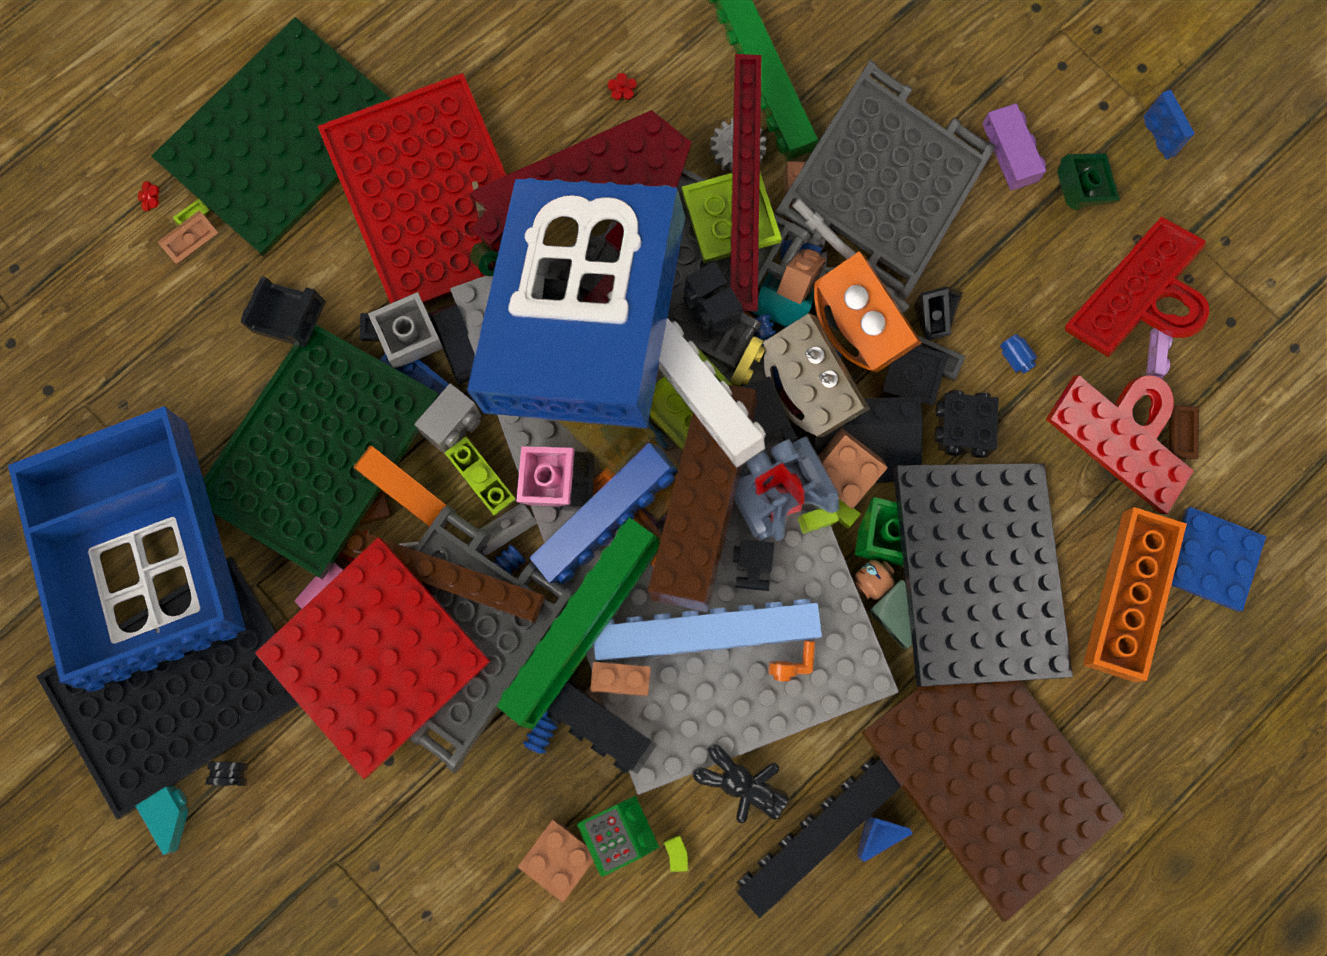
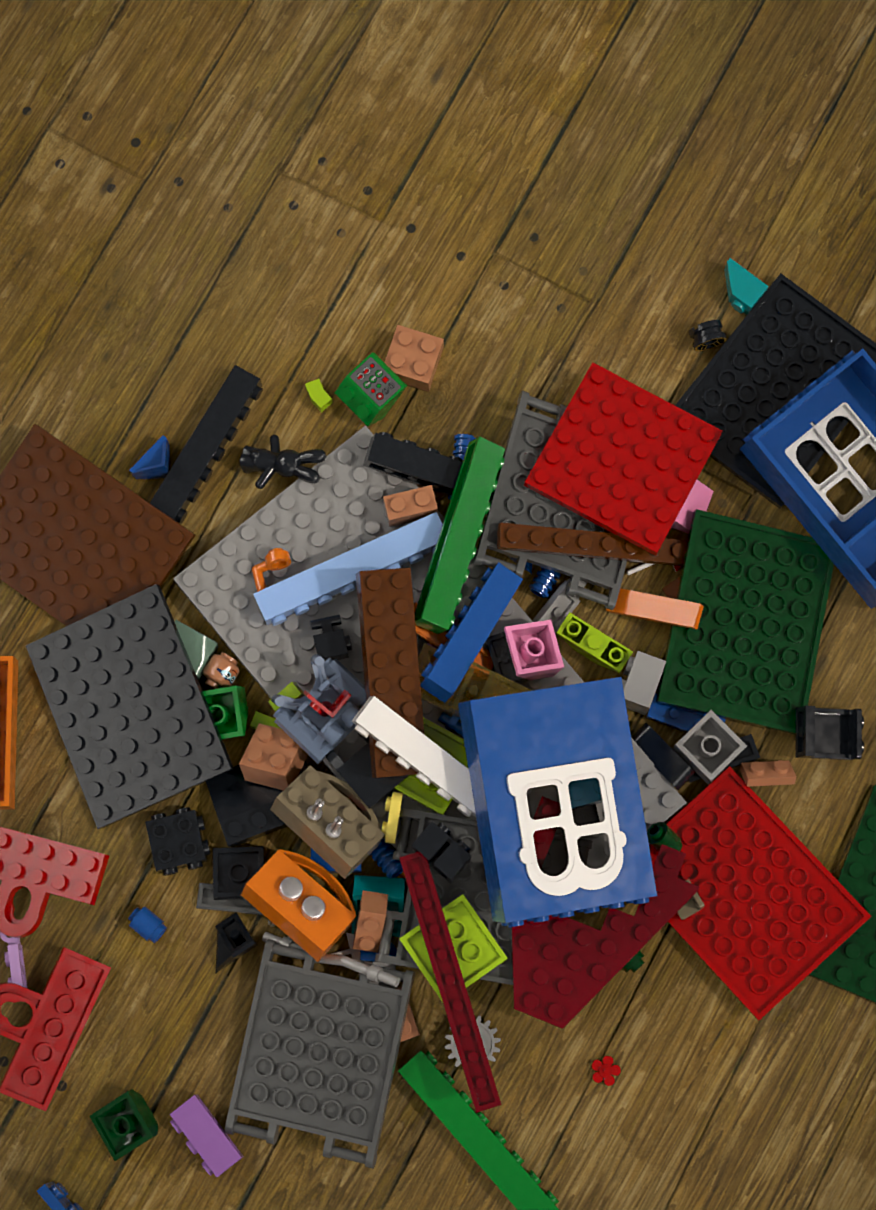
camera: 165 degrees right, 0 degrees up
none -> nougat plate [740,760,797,787]

